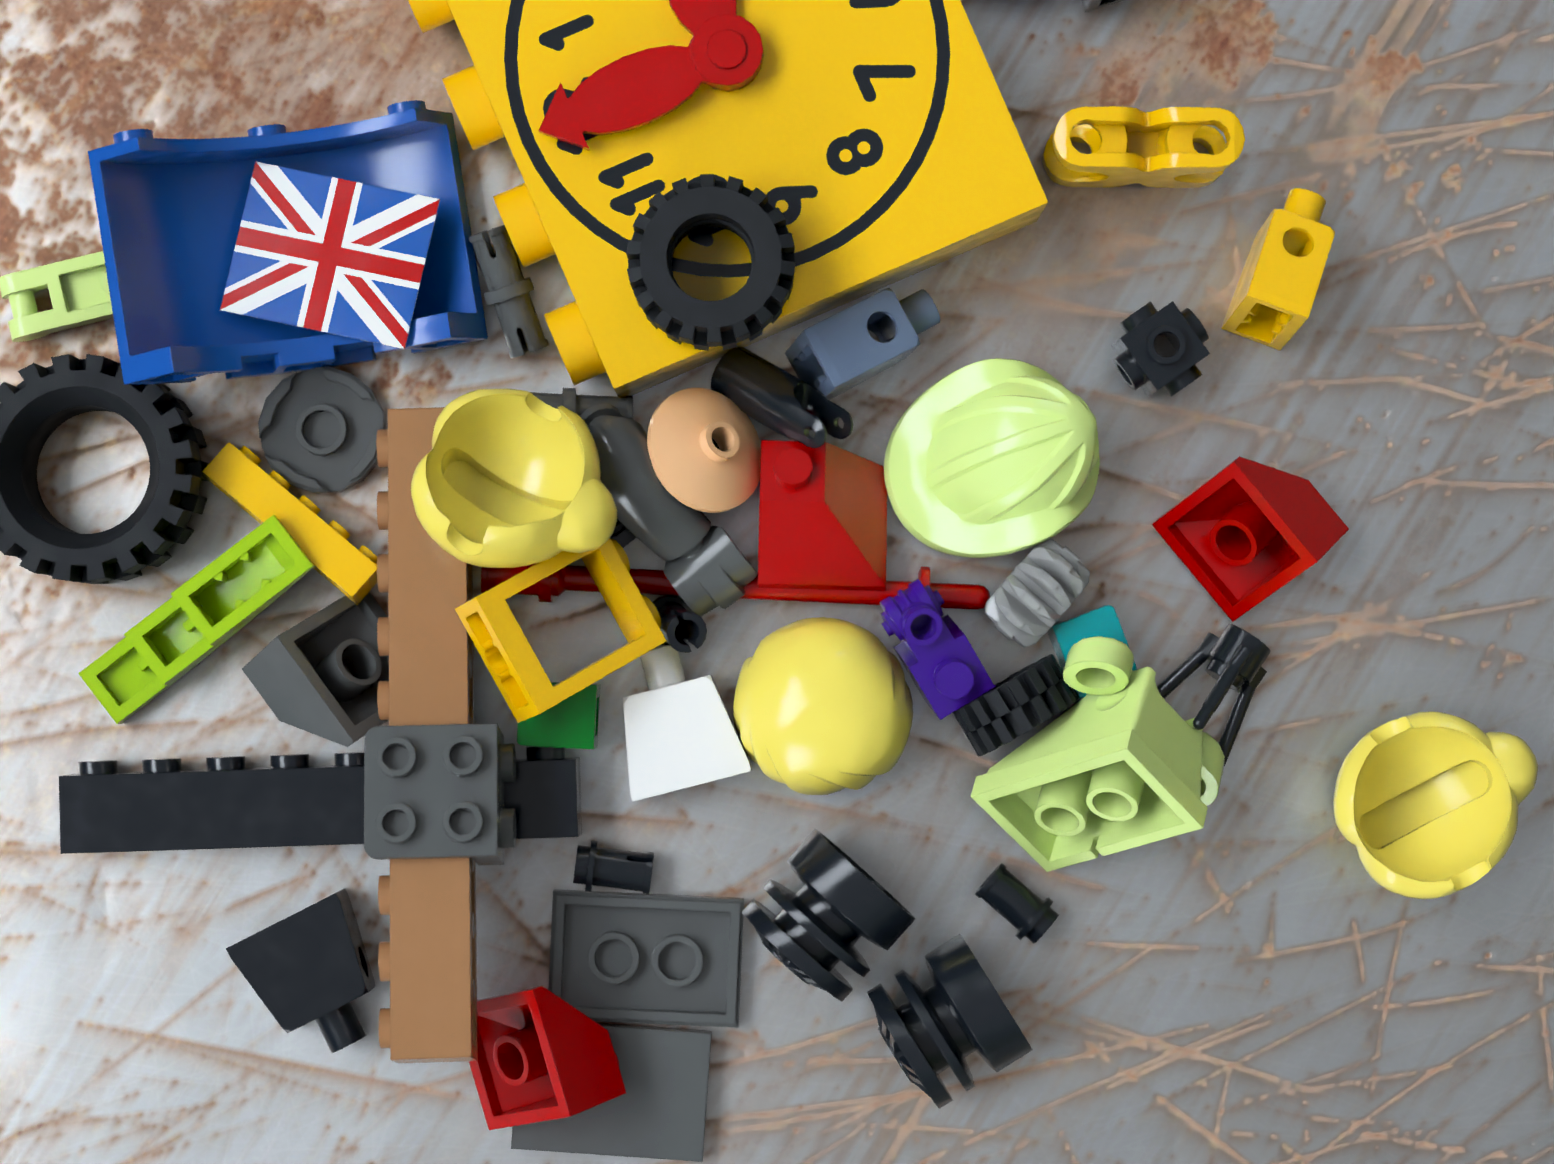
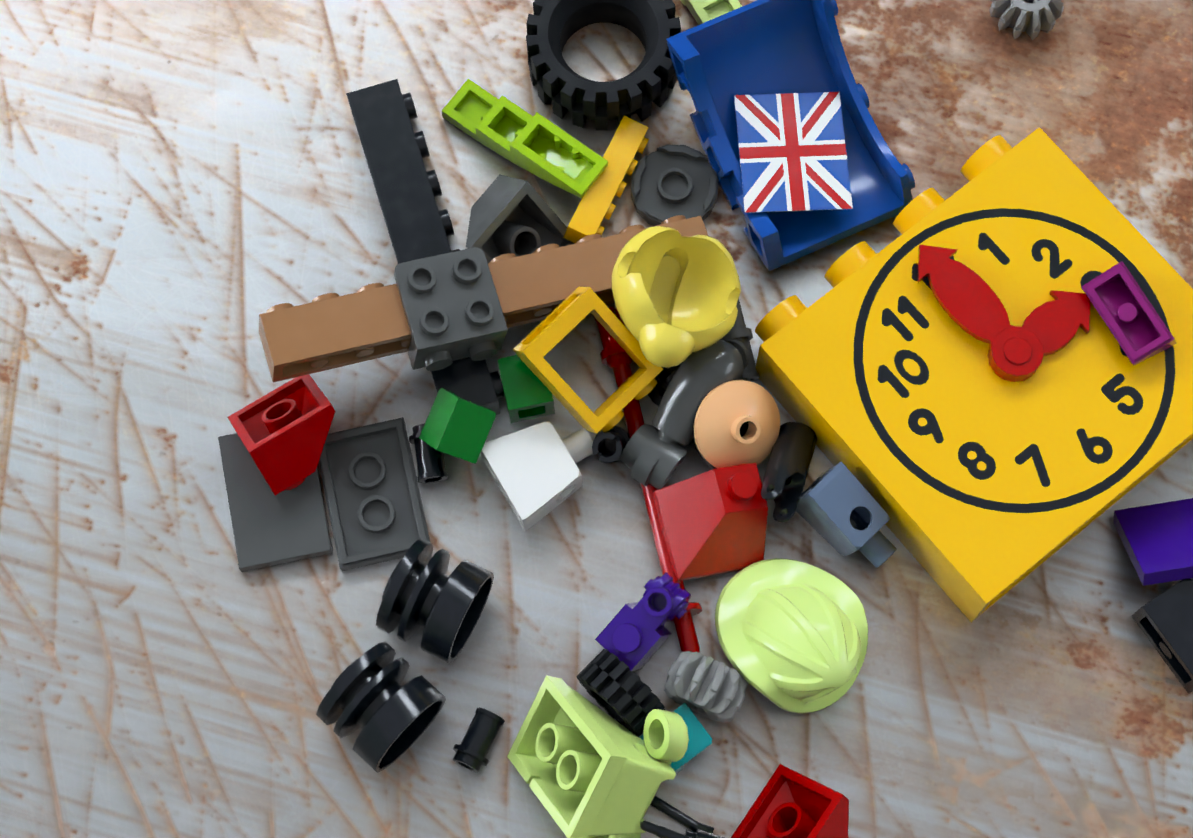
camera: 80 degrees right, 15 degrees down
black torso [226,888,375,1053] -> none
dark grey pin [468,225,549,358] -> none
black tyre [626,174,795,351] -> none
light yellow piece [733,617,913,795] -> none
yellow piece [1042,106,1245,188] -> none
black brick [1112,301,1210,397] -> none
yellow torso [1221,188,1335,350] -> none
none -> green panel [419,388,496,464]

